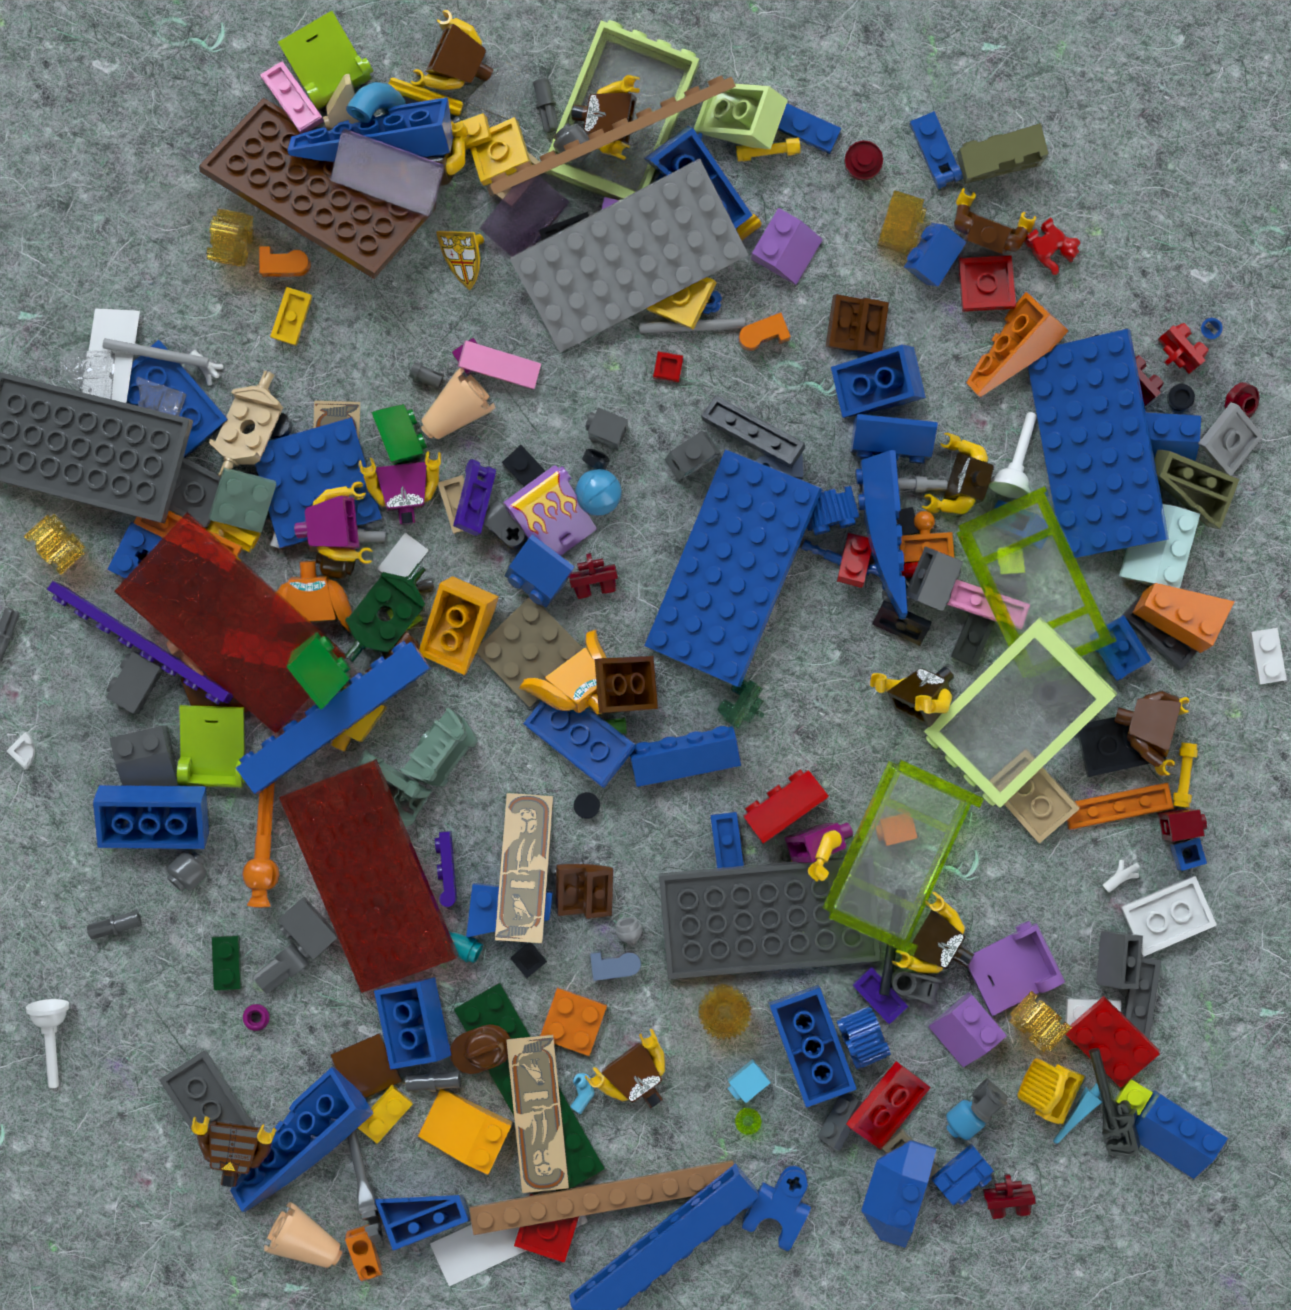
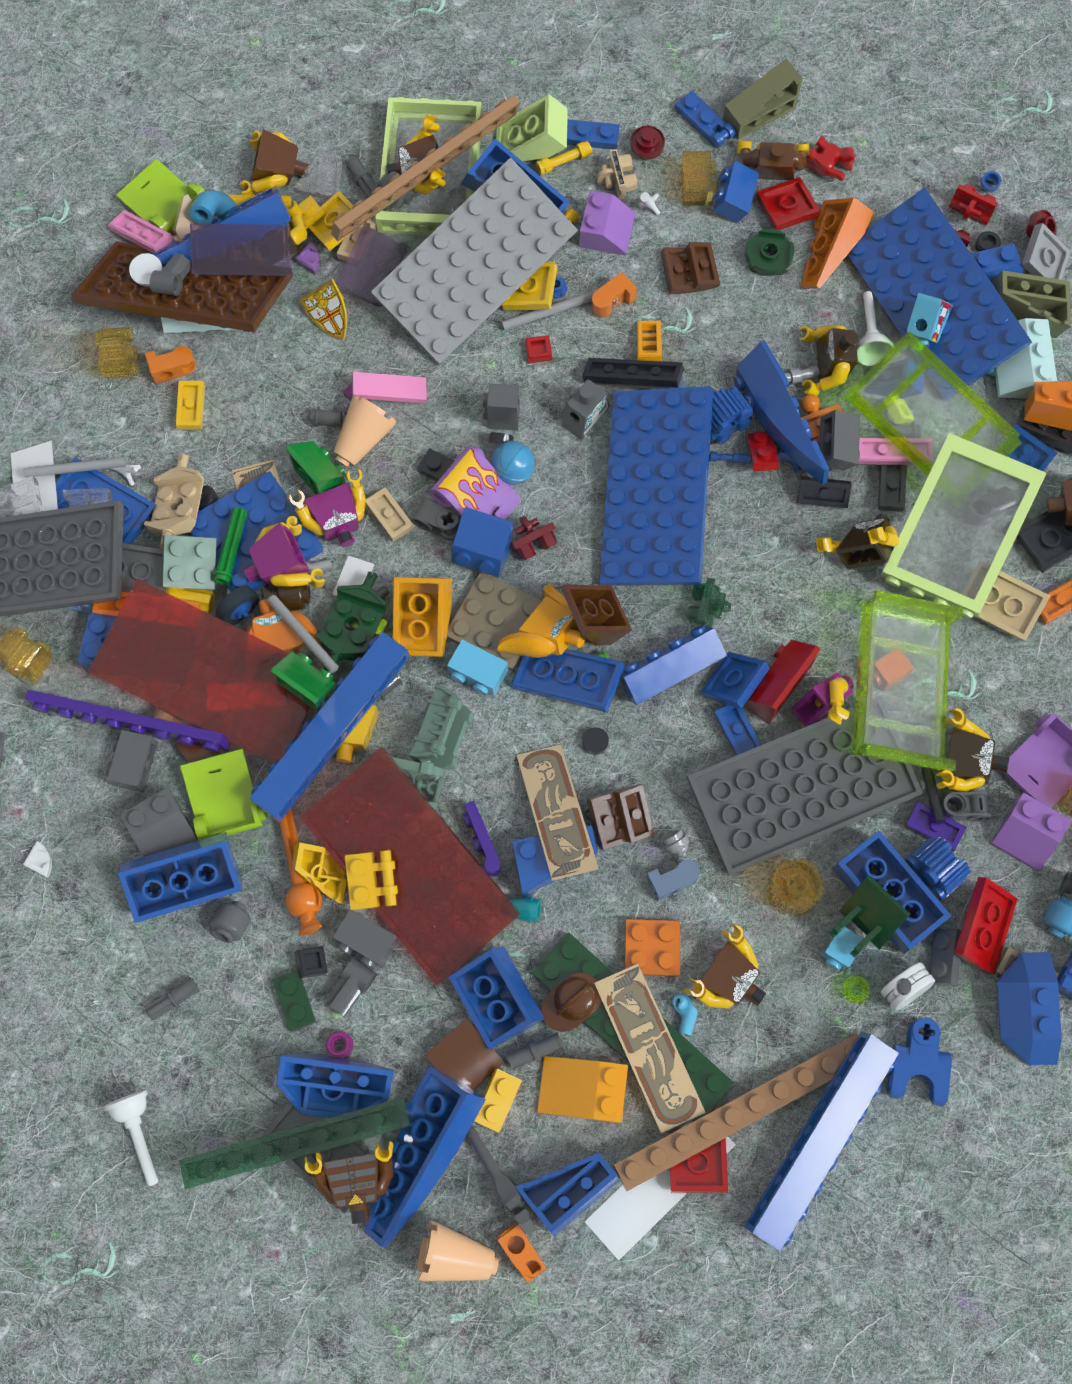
camera: 20 degrees left, 15 degrees down
dark purple plate [453,459,496,536] -> none
black plate [510,942,547,979] -> none
blue slope [831,344,926,418] -> none
blue slope [850,414,938,464] -> none
none -> white piece [129,253,163,286]
none -> dark grey piece [150,253,192,296]
none -> clear green brick [179,1097,413,1189]
none -> green axle [212,507,247,585]
none -> black wheel [215,585,259,627]
none -> light grey bar [268,595,339,673]
none -> blue wedge [276,1054,394,1121]
none -> yellow slope [293,843,349,904]
none -> black tile [294,946,328,979]
none -> medium lavender tile [295,242,320,275]
none -> yellow plate [345,850,398,910]
none -> medium azure brick [447,640,508,696]
none -> tan hips [596,149,637,200]
none -> light orange slope [637,320,662,361]
none -> white bar [639,192,660,215]
none -> blue plate [701,652,770,709]
none -> dark green plate [745,229,794,276]
none -> dark green plate [829,875,910,957]
none -> white head [881,962,935,1011]
none -> medium azure torso [907,293,953,355]

